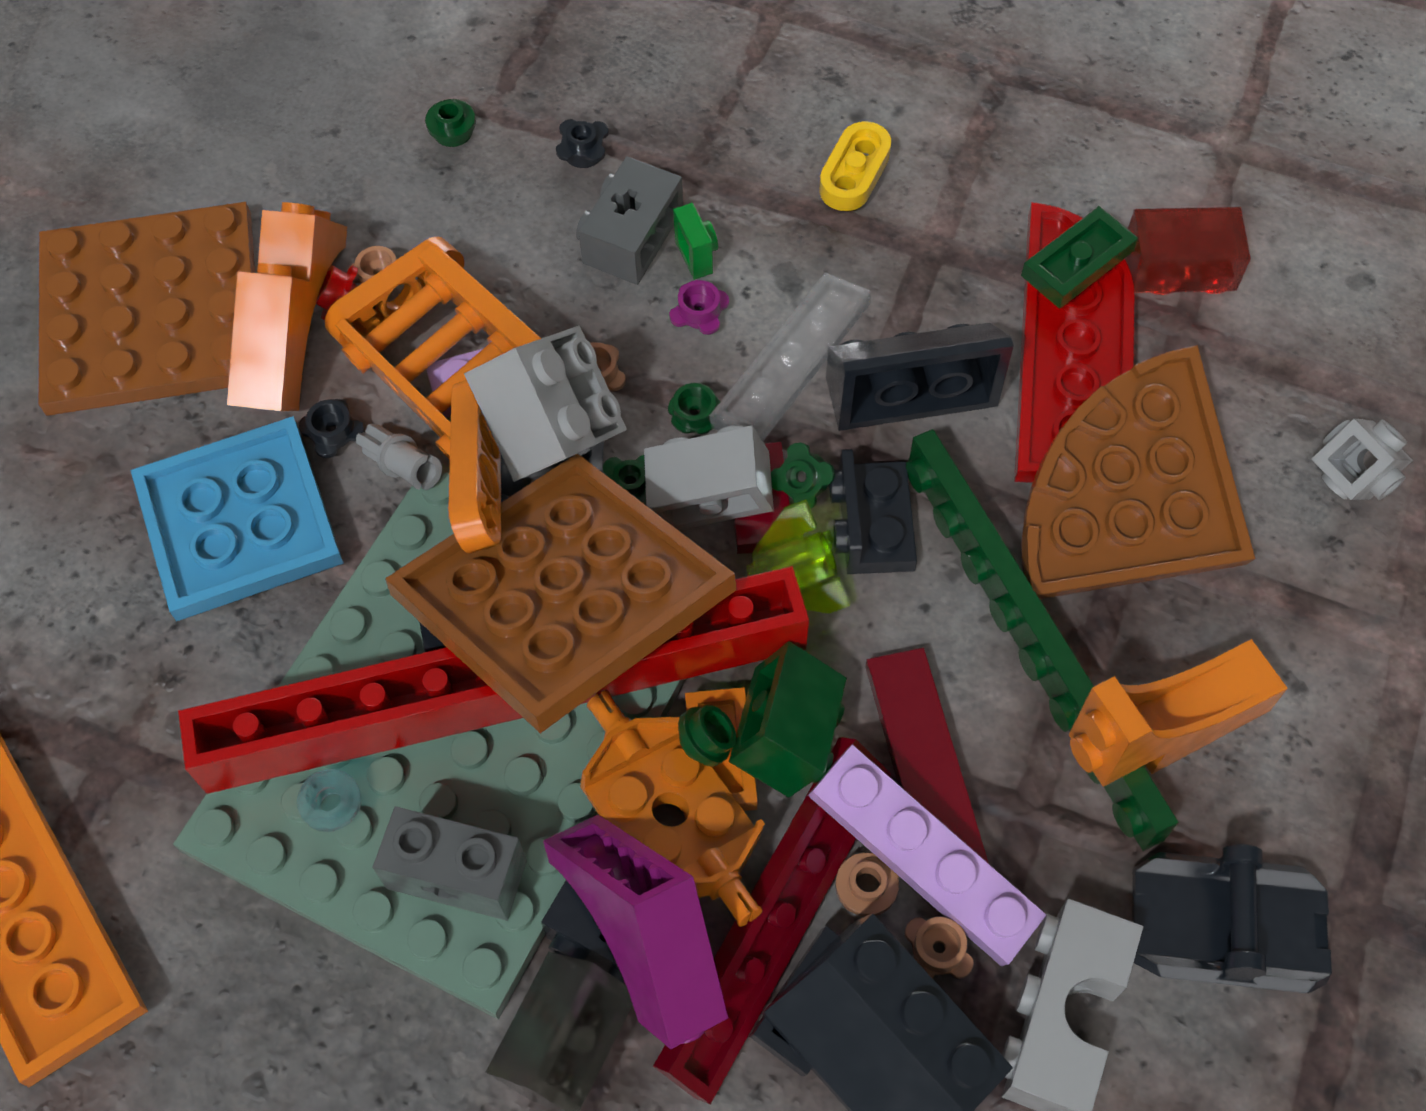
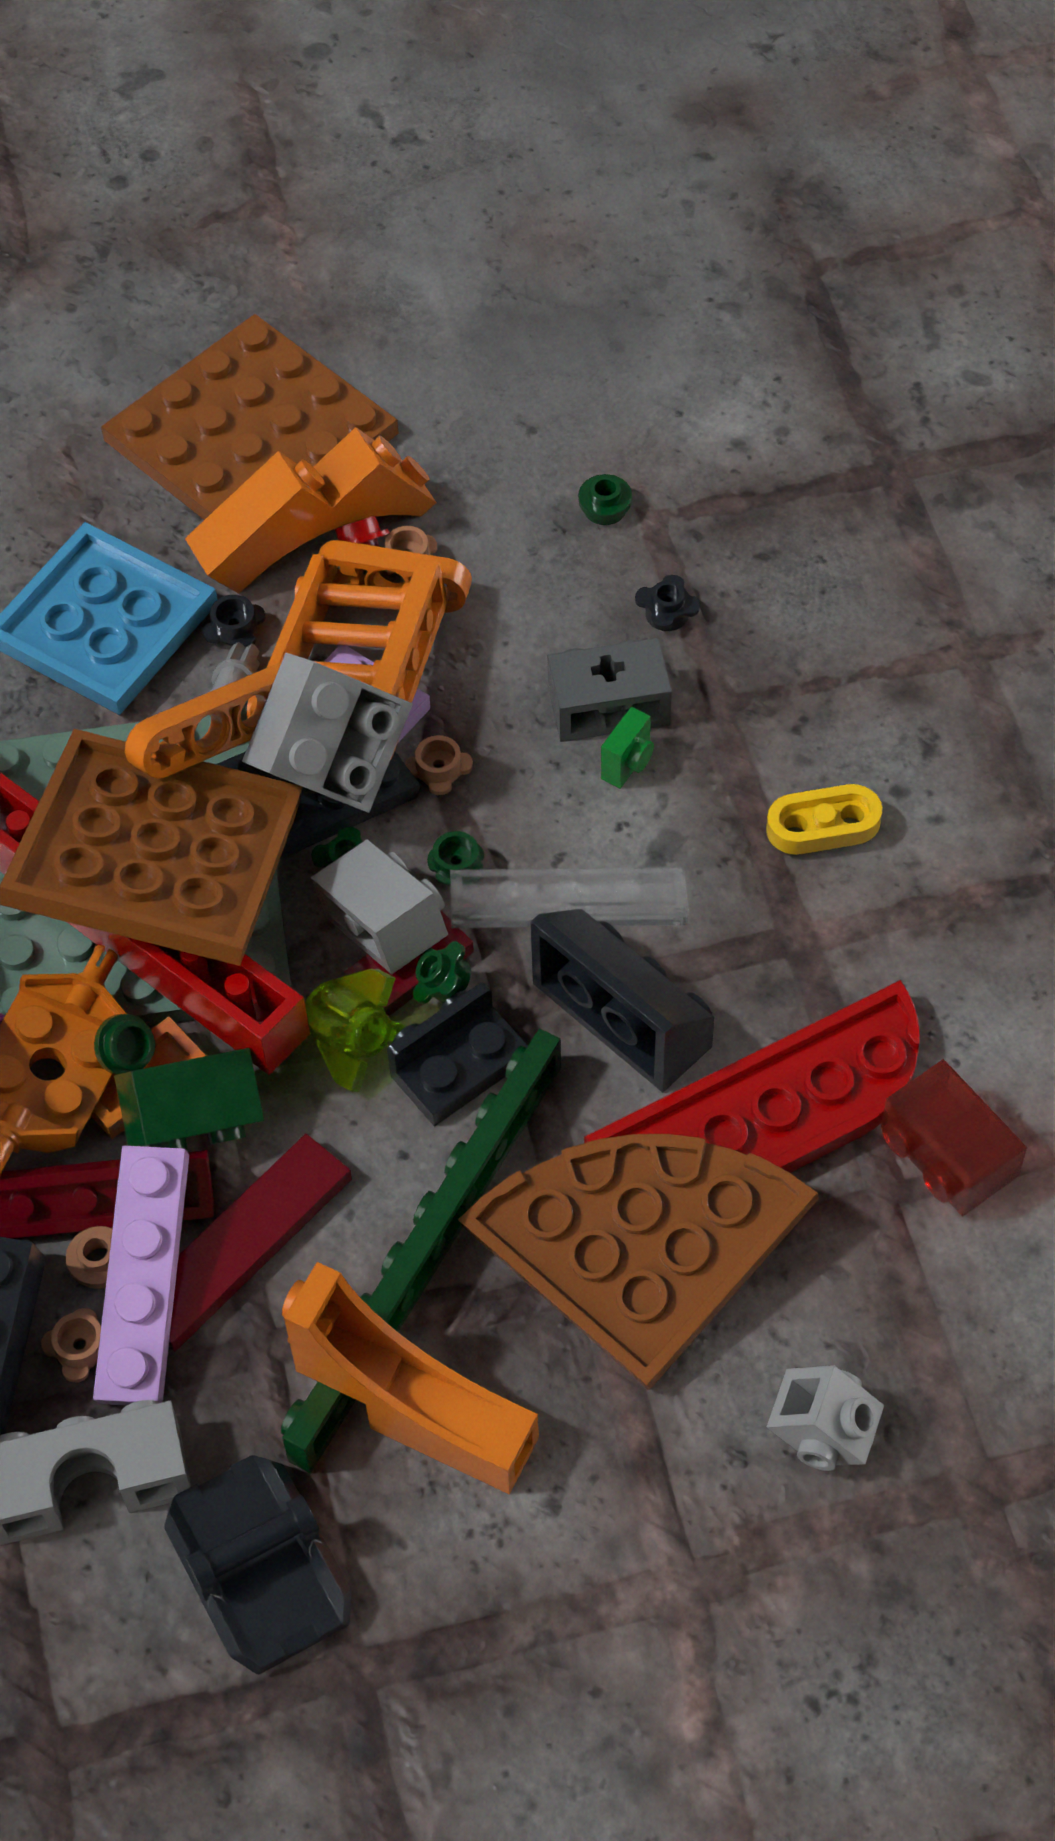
camera: 55 degrees right, 5 degrees down
magenta plate [669,280,729,335] -> none
dark green plate [1021,206,1138,309] -> none

